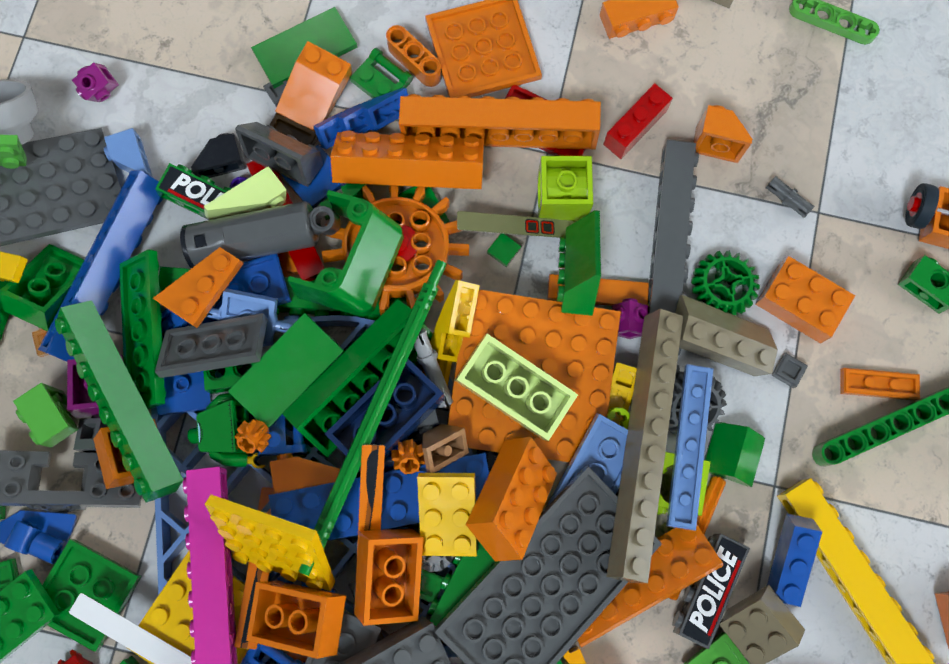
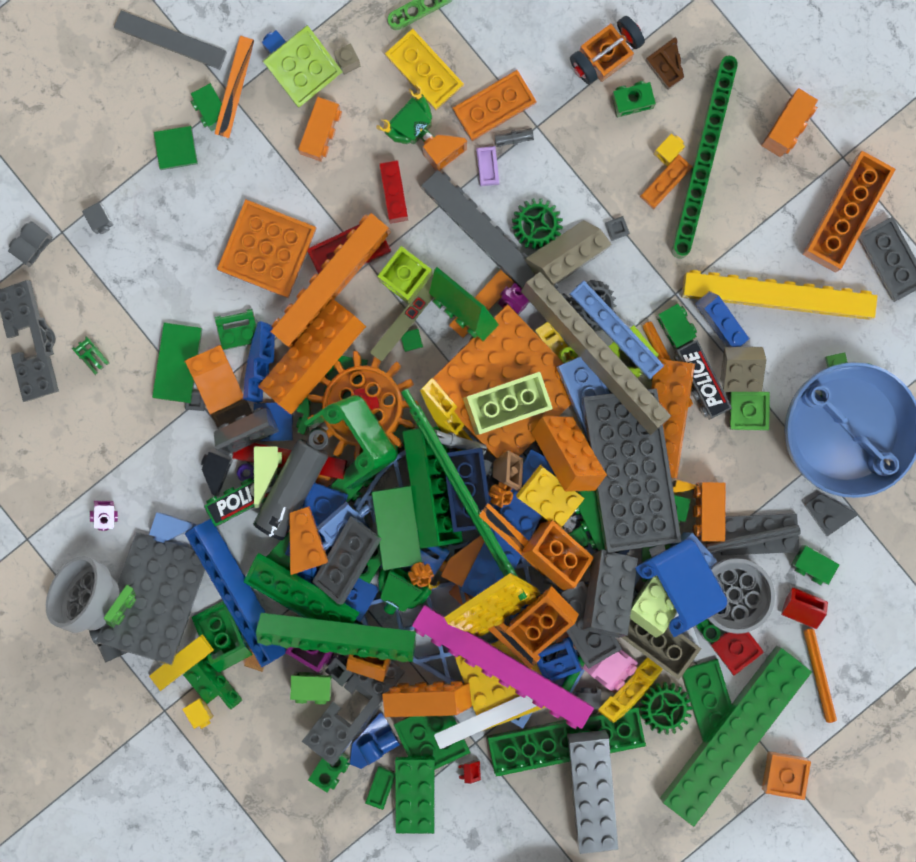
camera: 50 degrees left, 10 degrees up
orange beam [386,25,441,87] -> none
green slope [704,422,765,487] -> none
orange brick [755,256,856,344] -> none
none -> green torso [376,84,435,145]
none -> orange brick [382,681,472,717]
none -> yellow plate [385,29,464,111]
none -> orange tile [452,70,537,141]
none -> lavender tile [476,146,499,187]
none -> yellow brick [654,133,685,167]
none -> green brick [656,304,697,350]

